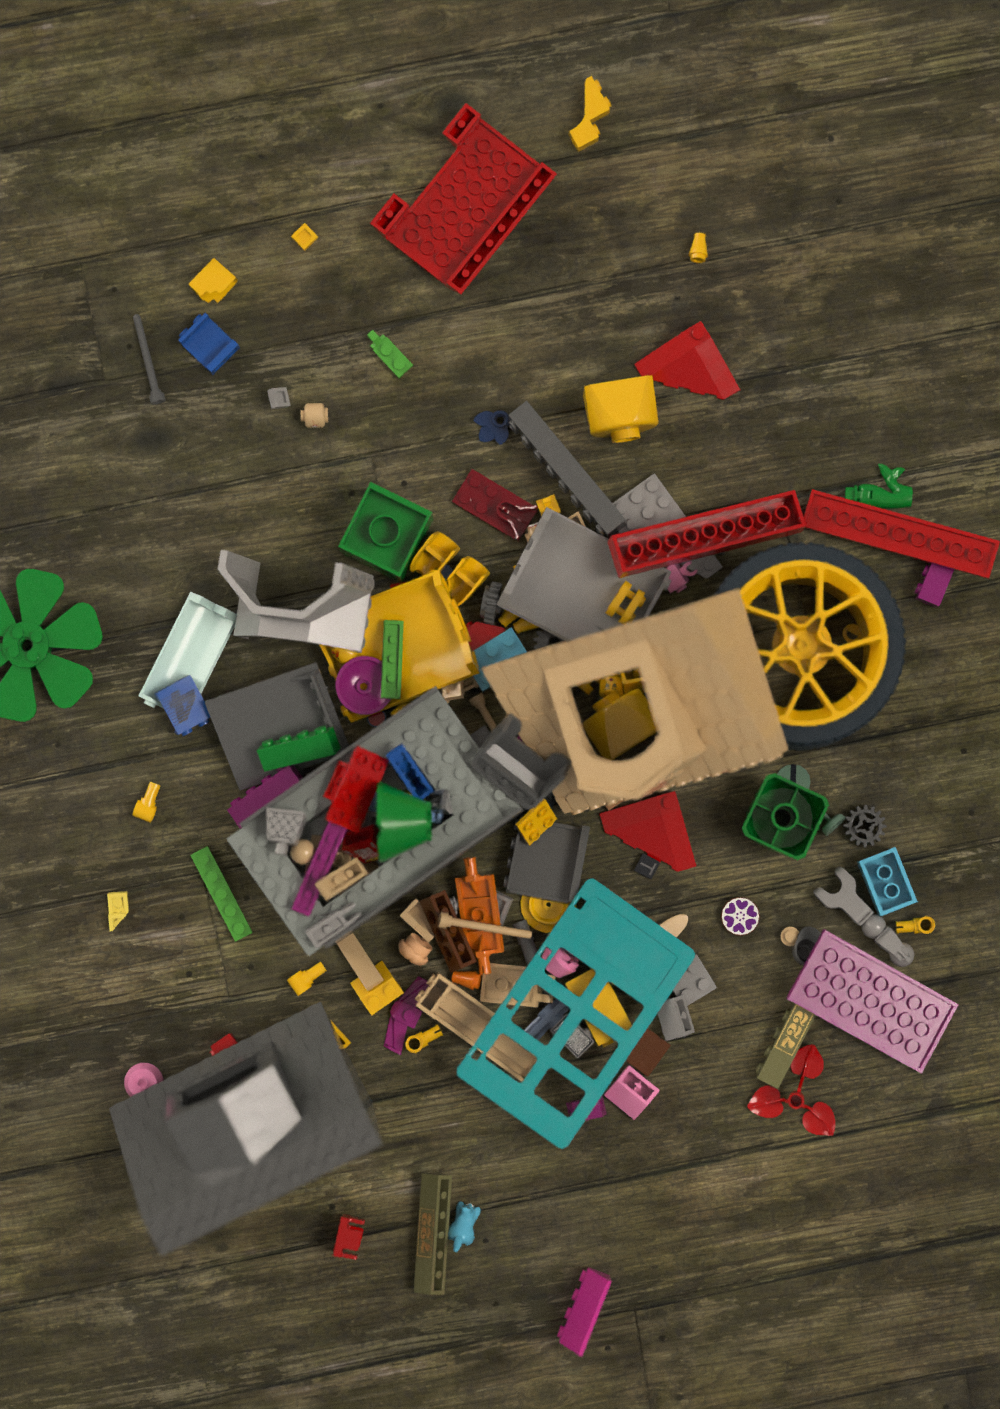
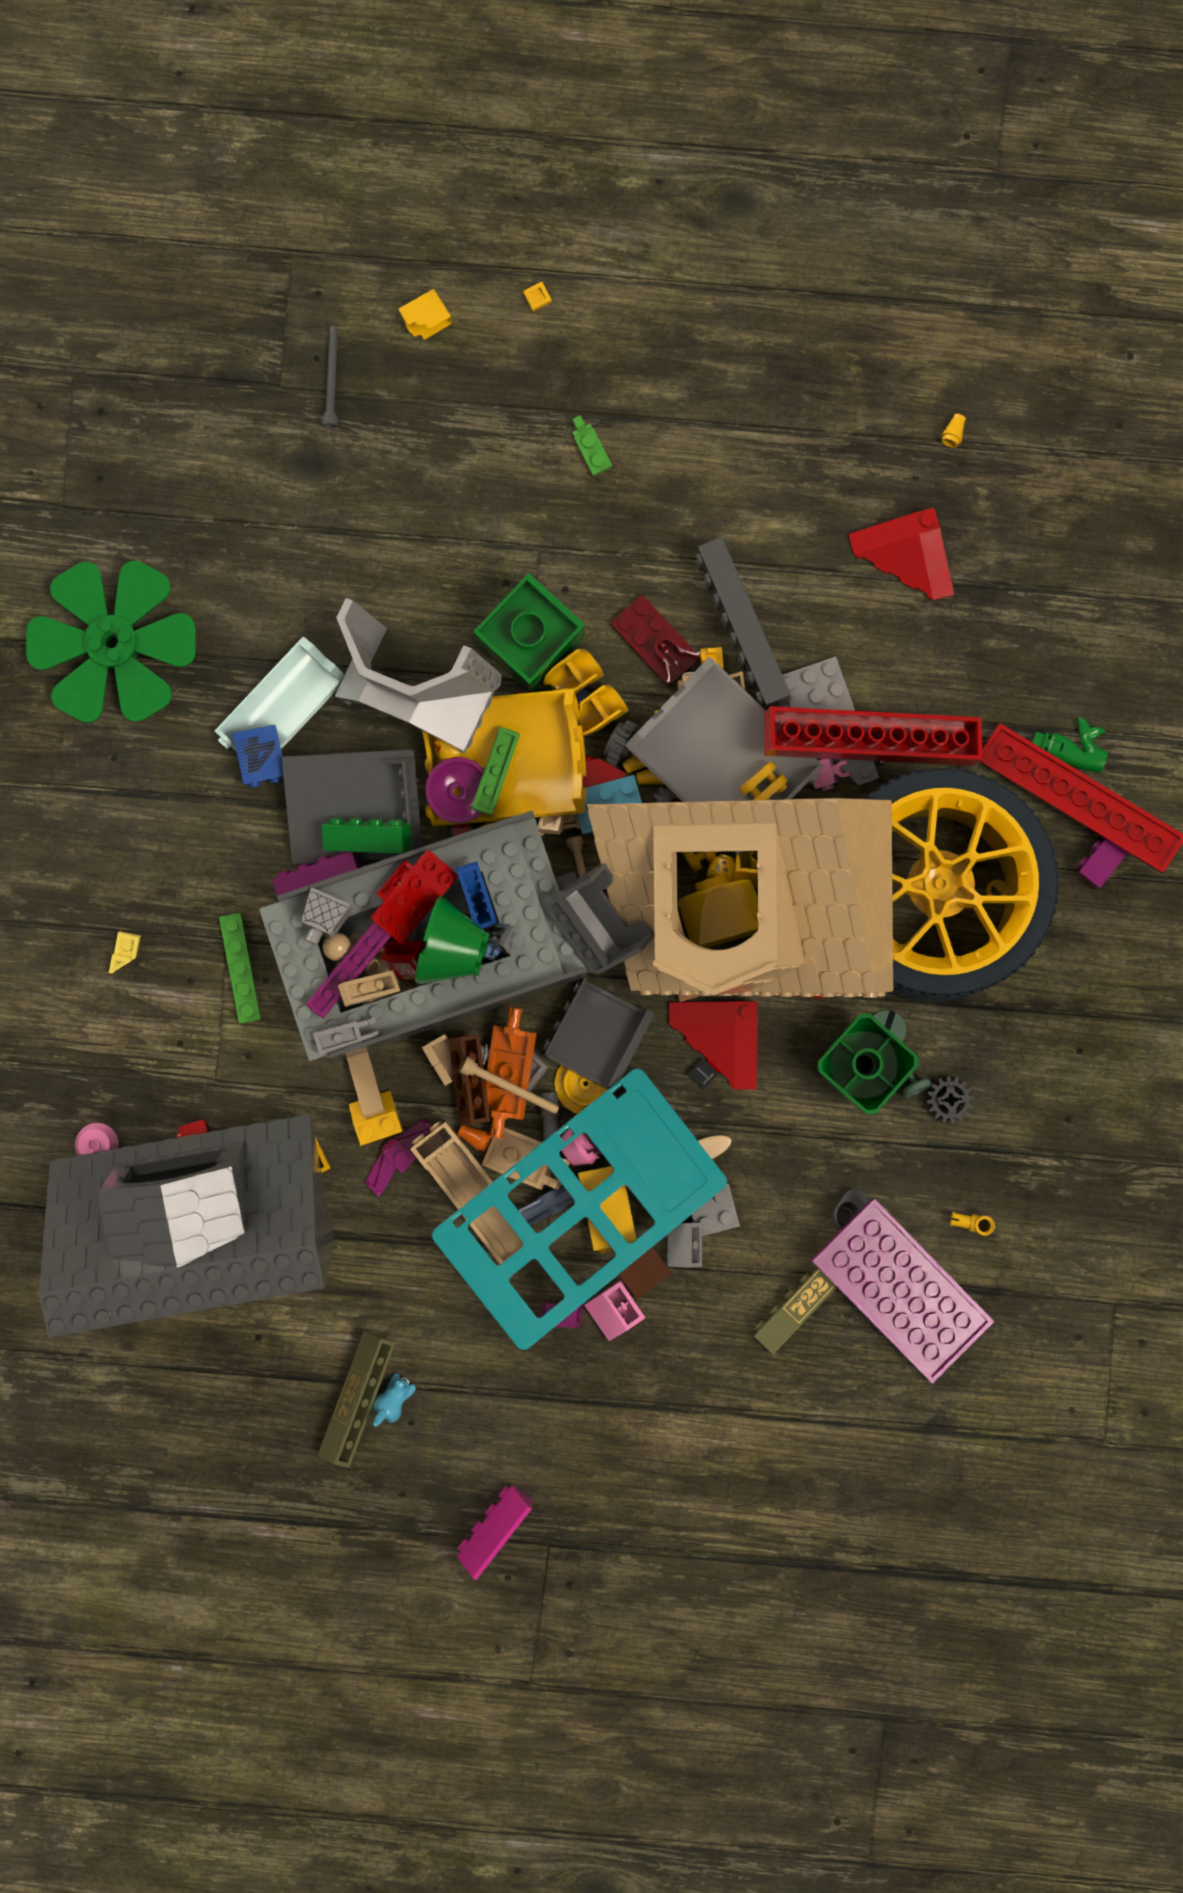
camera: 15 degrees right, 0 degrees up
yellow pin [132,782,160,823] -> none
blue panel [178,313,240,375] -> none
light grey plate [267,387,291,409] -> none
yellow pin [287,962,327,996] -> none
tan head [301,403,328,428] -> none
red panel [333,1214,365,1260] -> none
red slope [370,103,557,295] -> none
light nougat piece [398,933,433,966] -> none
yellow pin [406,1024,443,1053] -> none
dark blue plate [474,410,509,445] -> none
yellow plate [515,792,557,846] -> none
brick [550,1013,594,1058] -> none
yellow arch [569,76,611,152] -> none
yellow piece [583,376,658,443] -> none
tile [720,897,760,936] -> none
red plant [747,1044,836,1136] -> none
tan plate [780,927,799,946] -> none
light grey piece [813,866,915,967] -> none
medium azure brick [857,847,917,916] -> none

